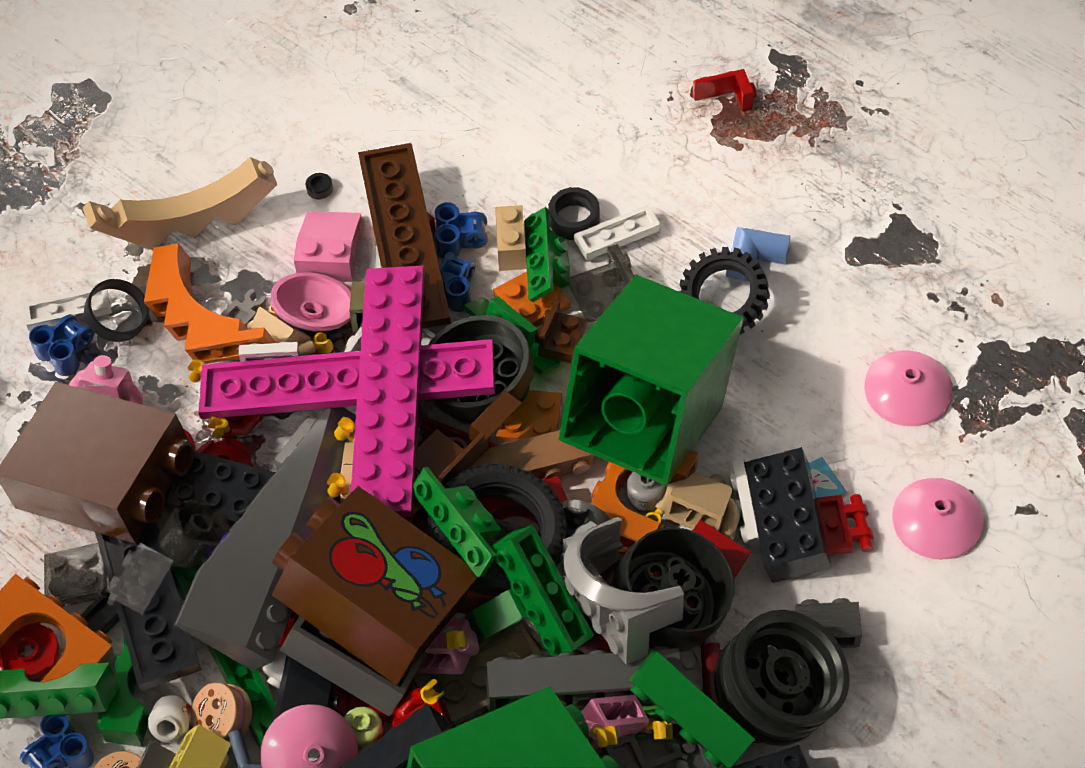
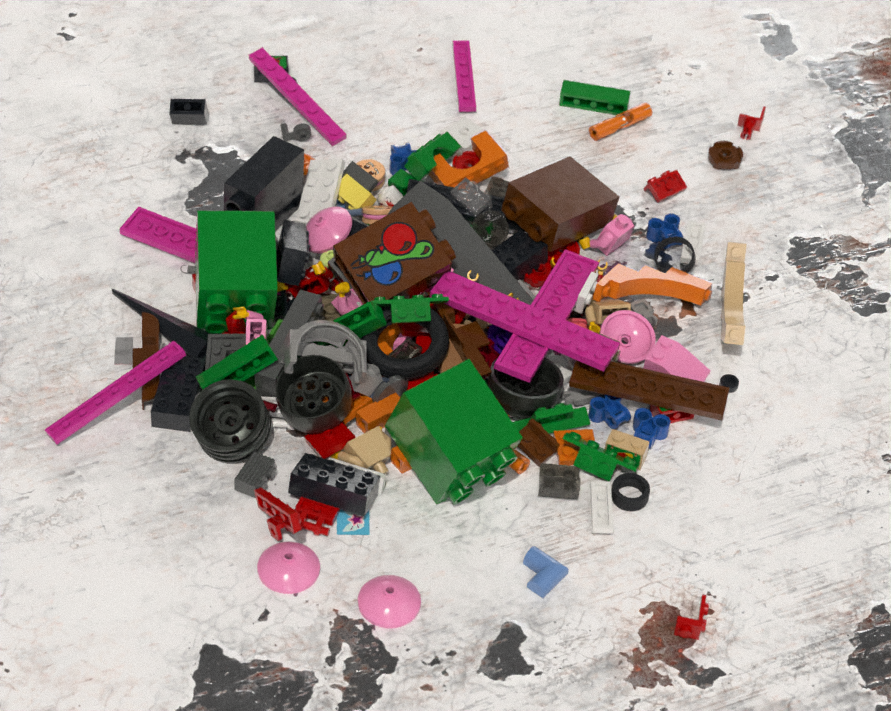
camera: 110 degrees right, 10 degrees down
black tyre [679,247,770,335] -> none
none -> red plate [254,487,302,541]

